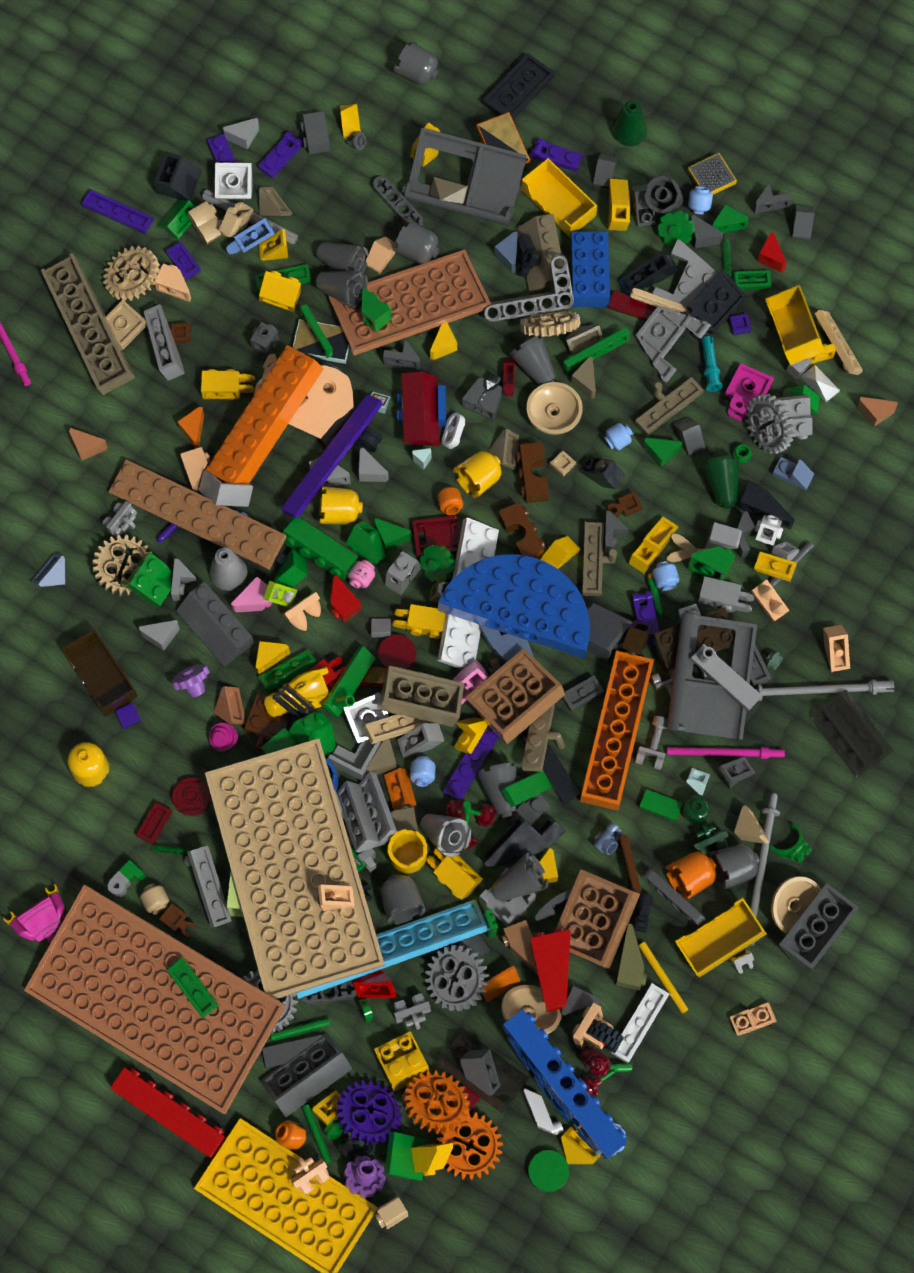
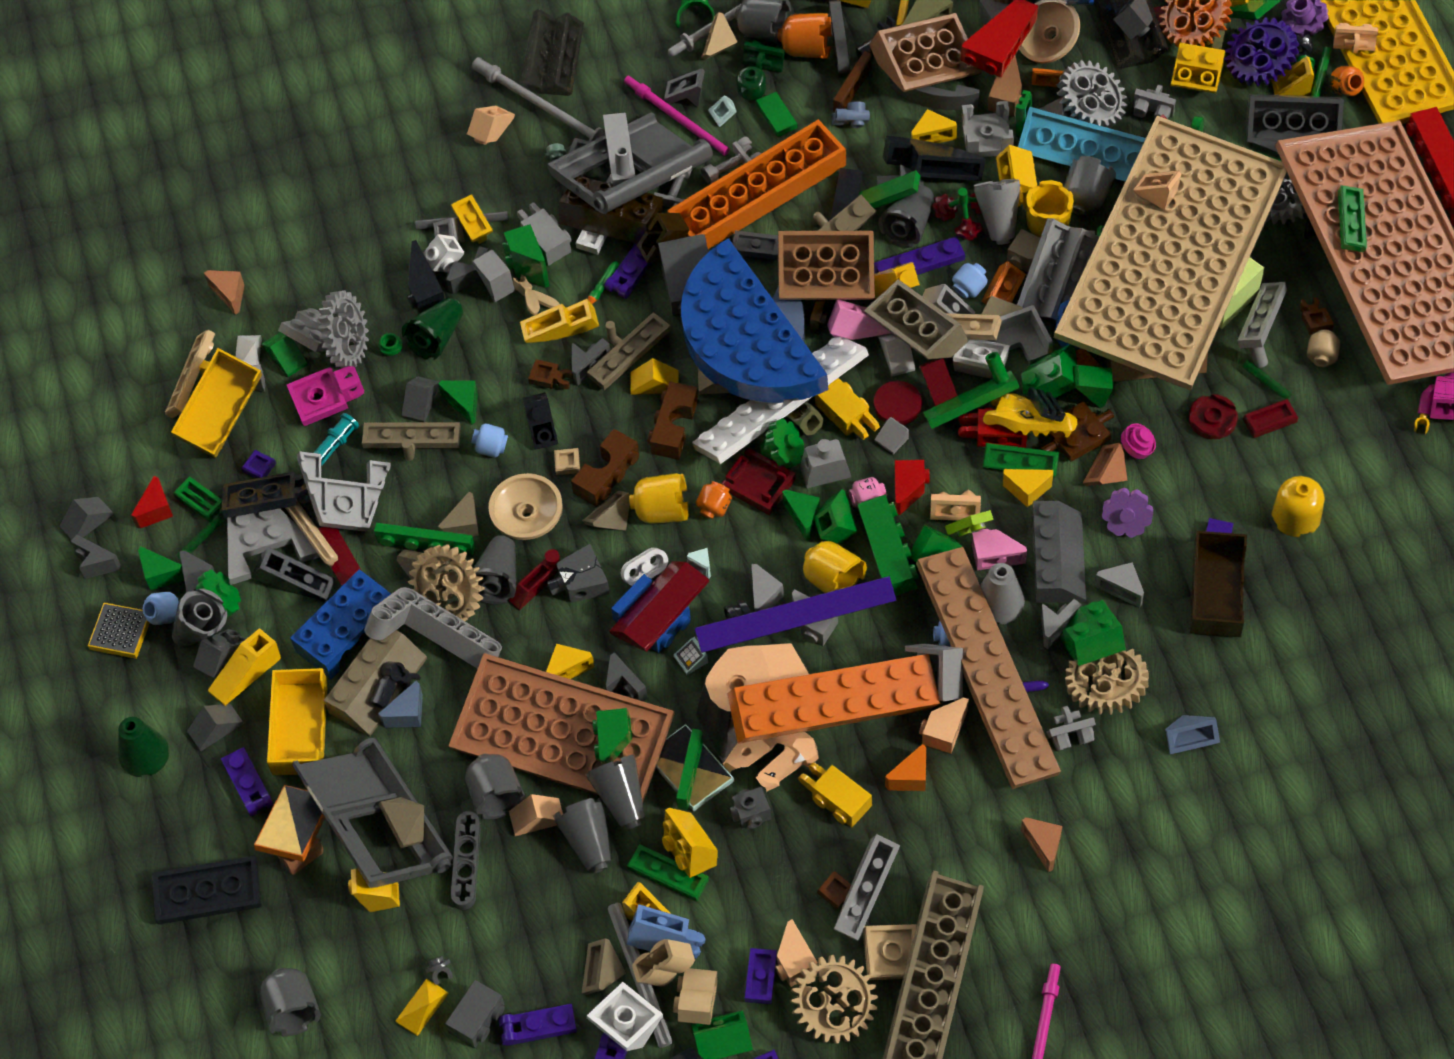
camera: 135 degrees left, 10 degrees down
leg [108,860,146,898] -> none
dark grey cone [491,853,549,902] -> none
light blue head [652,561,679,591] -> none
light nougat tile [750,580,789,622] -> none
sand blue slope [772,457,814,490] -> none

